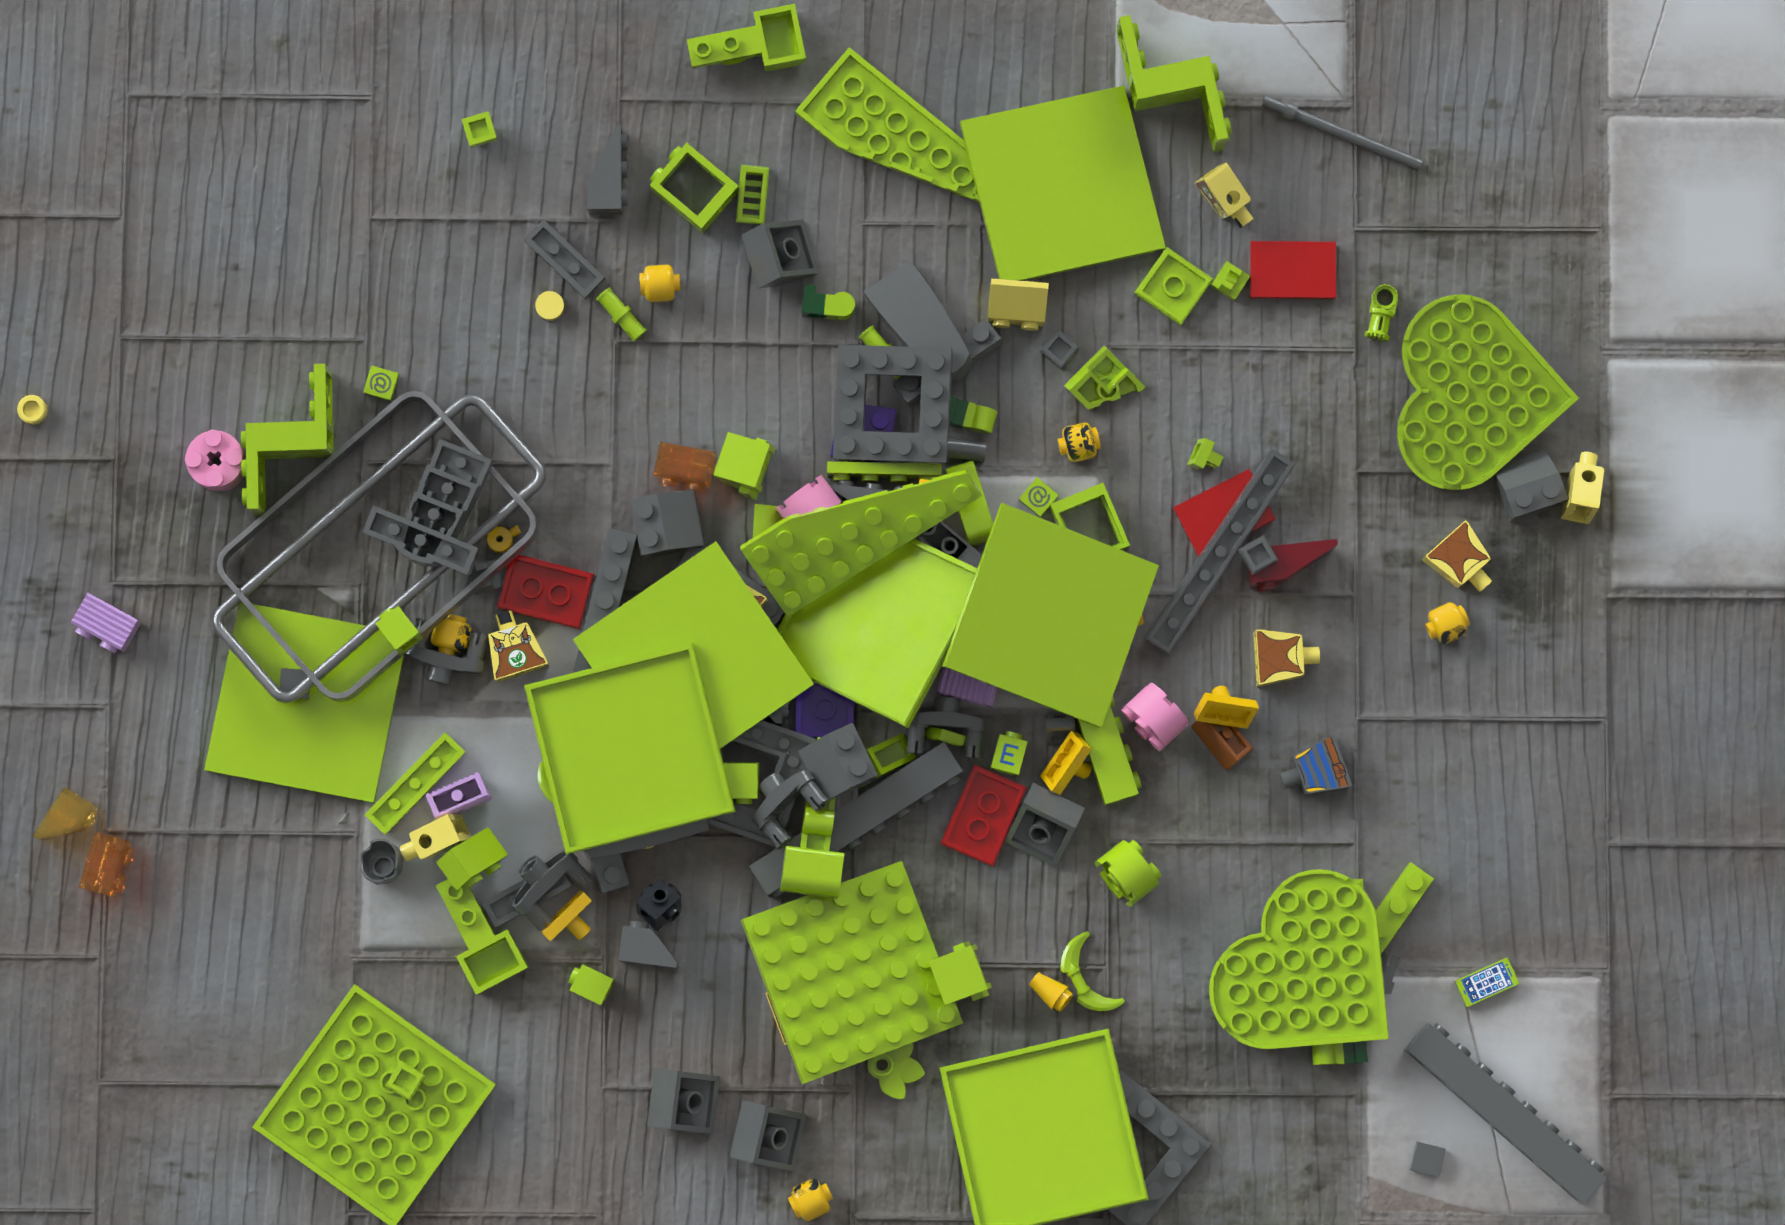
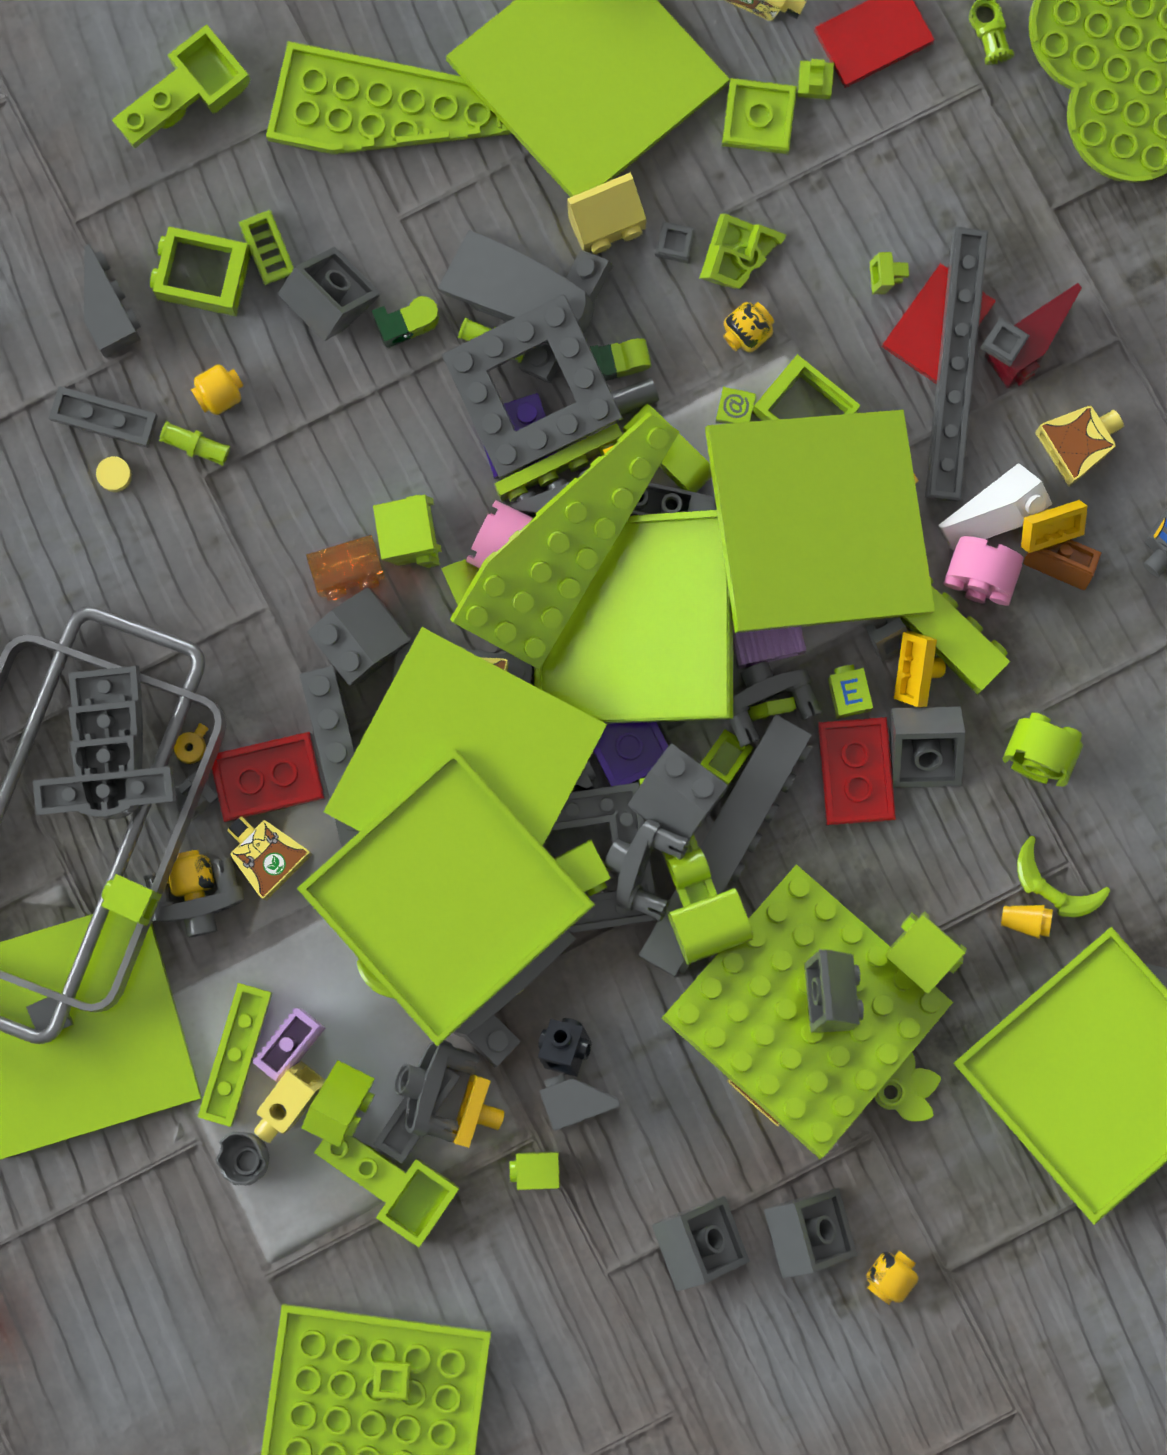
camera: 20 degrees left, 0 degrees up
none -> dark grey slope [804,949,864,1033]
none -> white slope [939,463,1052,551]

